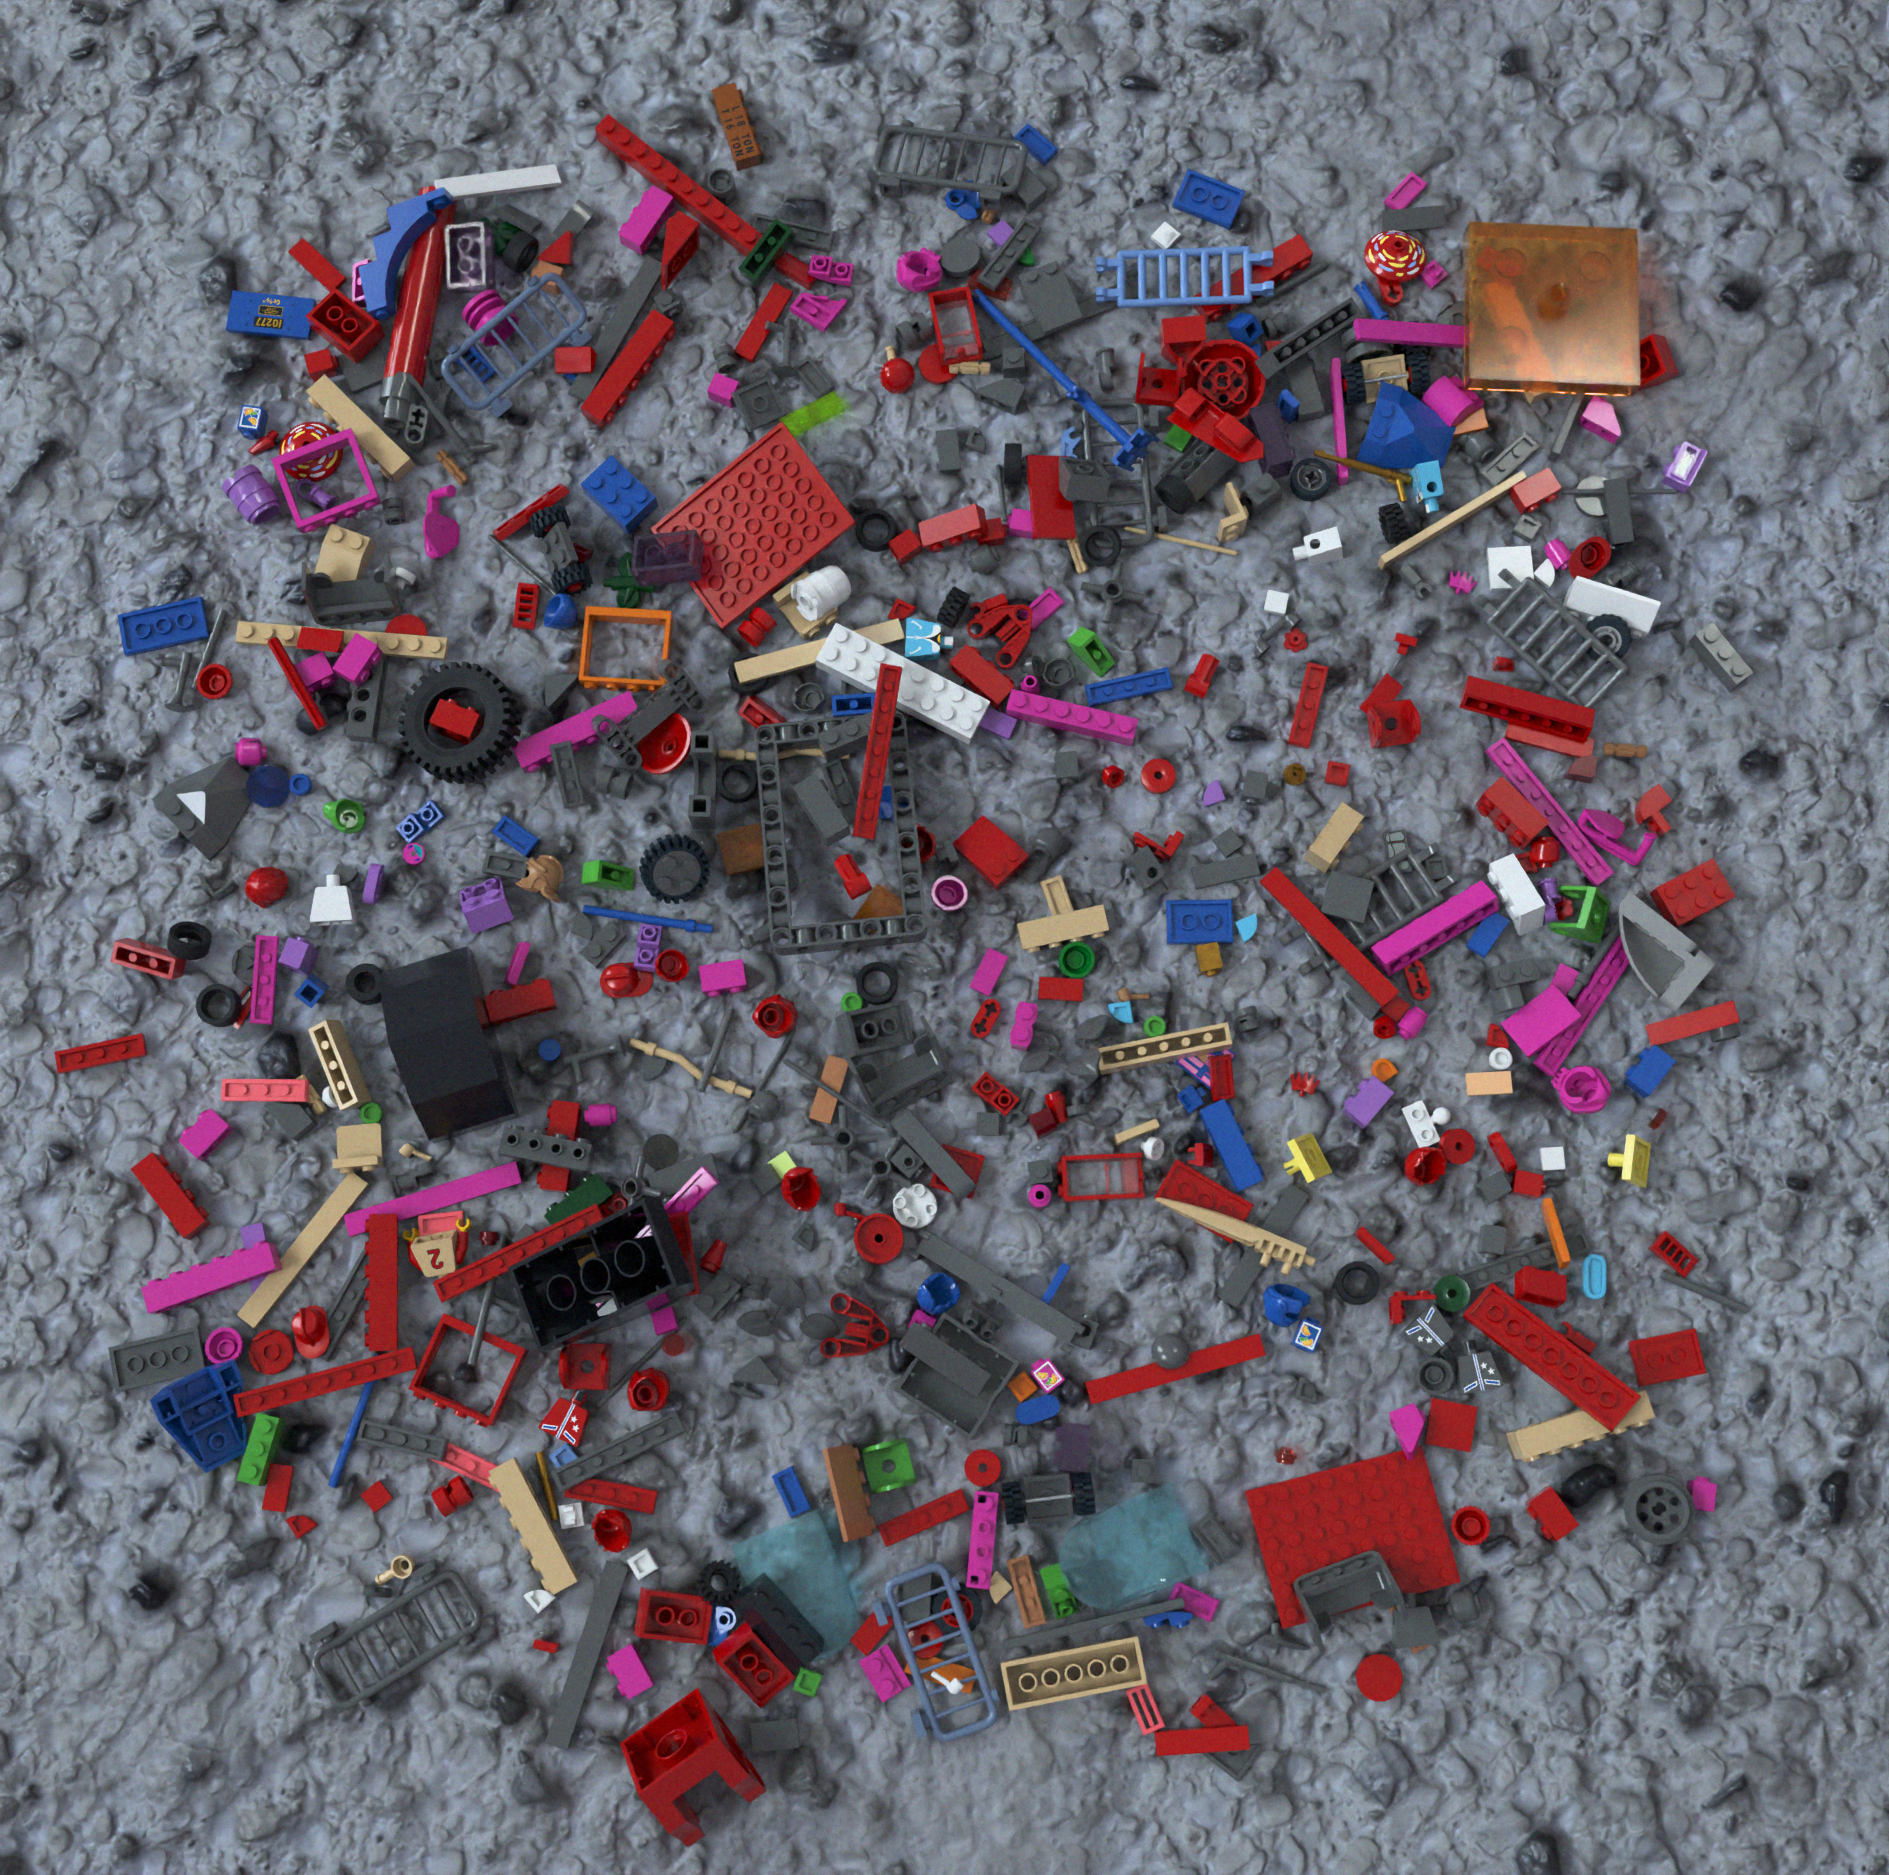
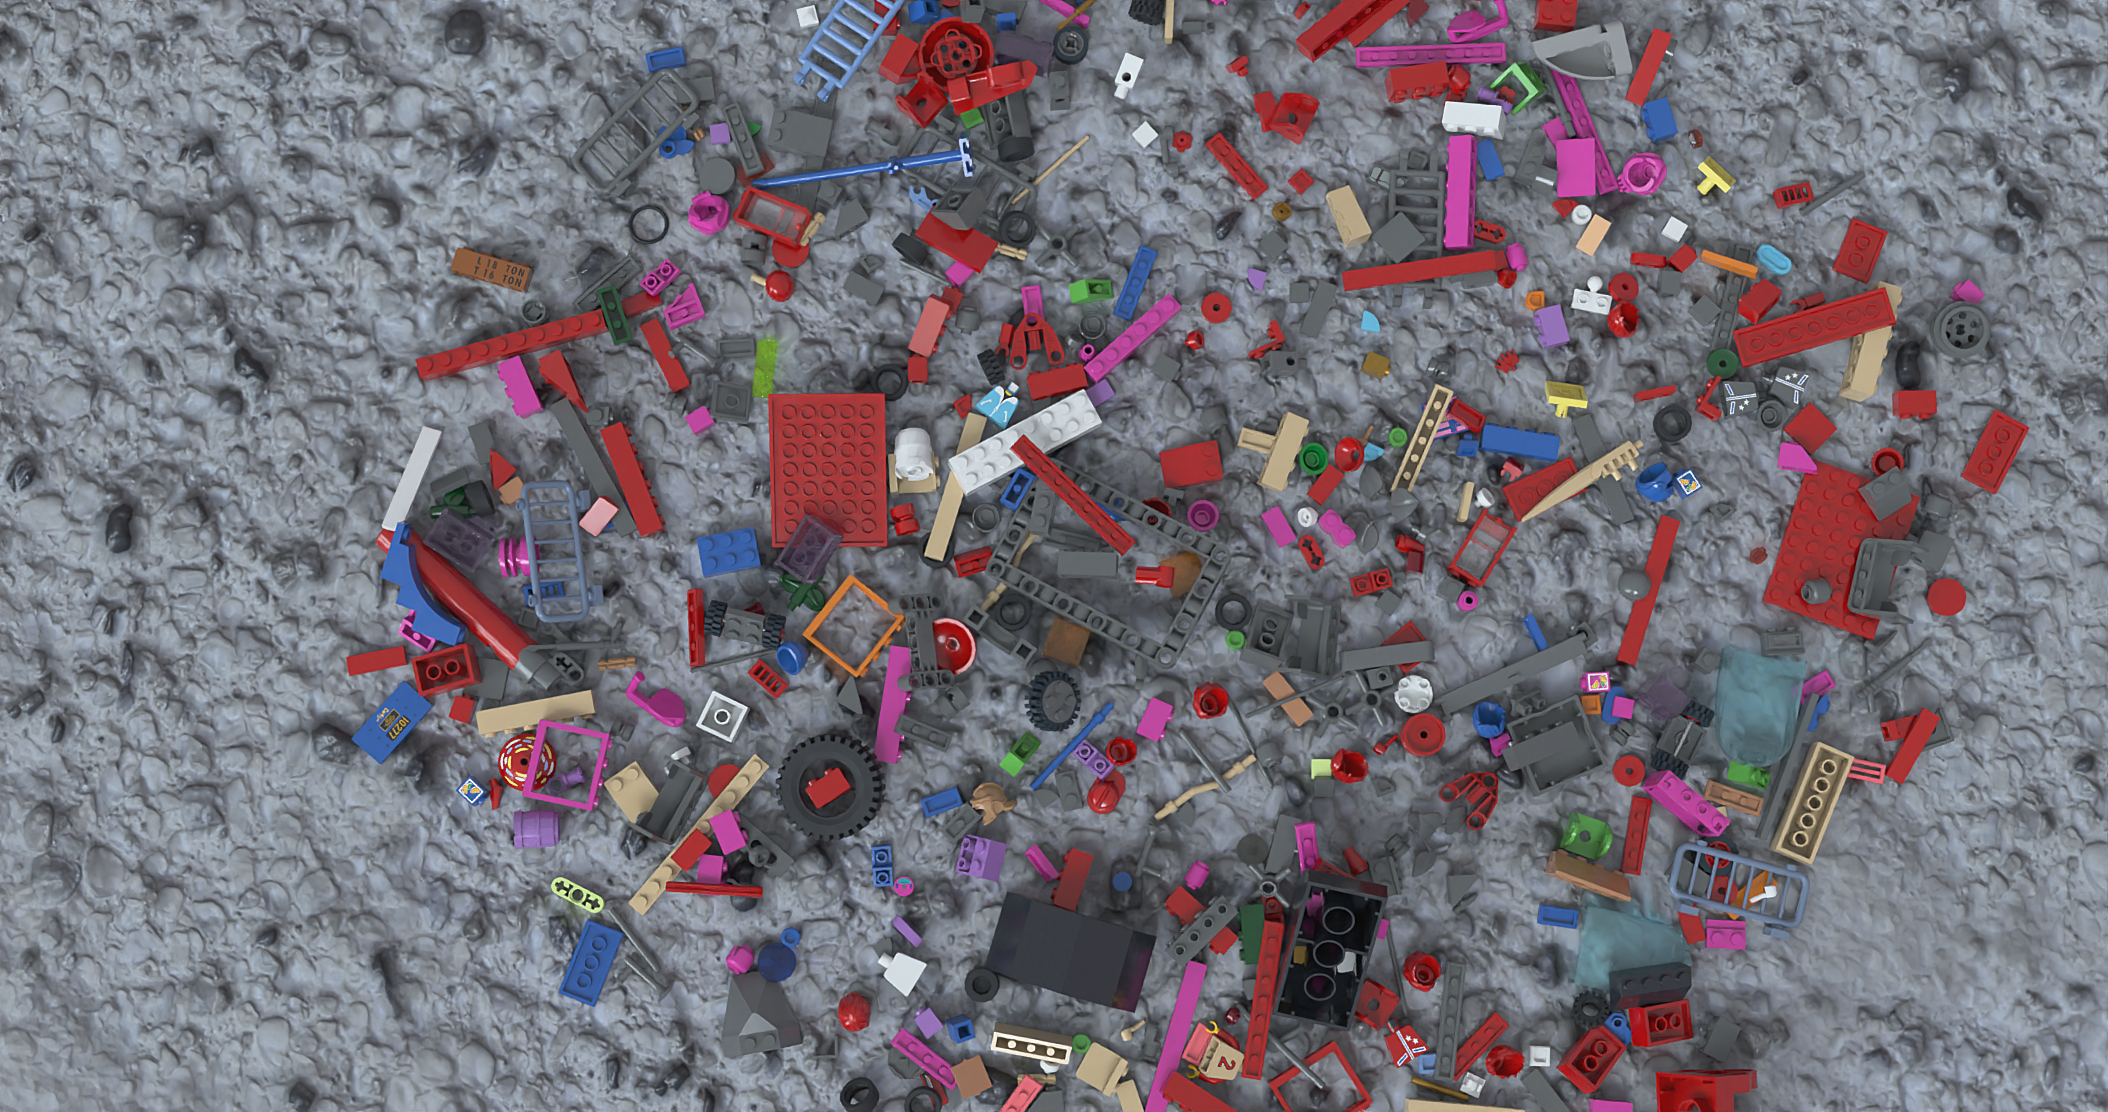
camera: 65 degrees left, 5 degrees up
red hat [196,663,233,700] -> none
bright green piece [323,798,366,834] -> none
clear red plate [662,1333,685,1356] -> none
bright green tile [793,1667,823,1697] -> none
blue tile [1166,899,1233,945] -> none
red piece [1184,653,1220,699] -> none
tan bracket [1217,482,1249,543] -> none
none -> yellowish green beam [551,877,605,913]
none -> black tyre [629,205,669,244]
none -> white brick [696,691,750,744]
none -> dark grey tile [749,846,769,867]
none -> nougat piece [950,1055,993,1100]
none -> white tile [1298,507,1318,527]
none -> red piece [1334,437,1365,472]
none -> dark pink tile [1611,696,1635,719]
none -> dark grey head [1801,578,1832,605]
none -> dark grey slope [1858,466,1912,521]
none -> red plate [1960,410,2030,494]

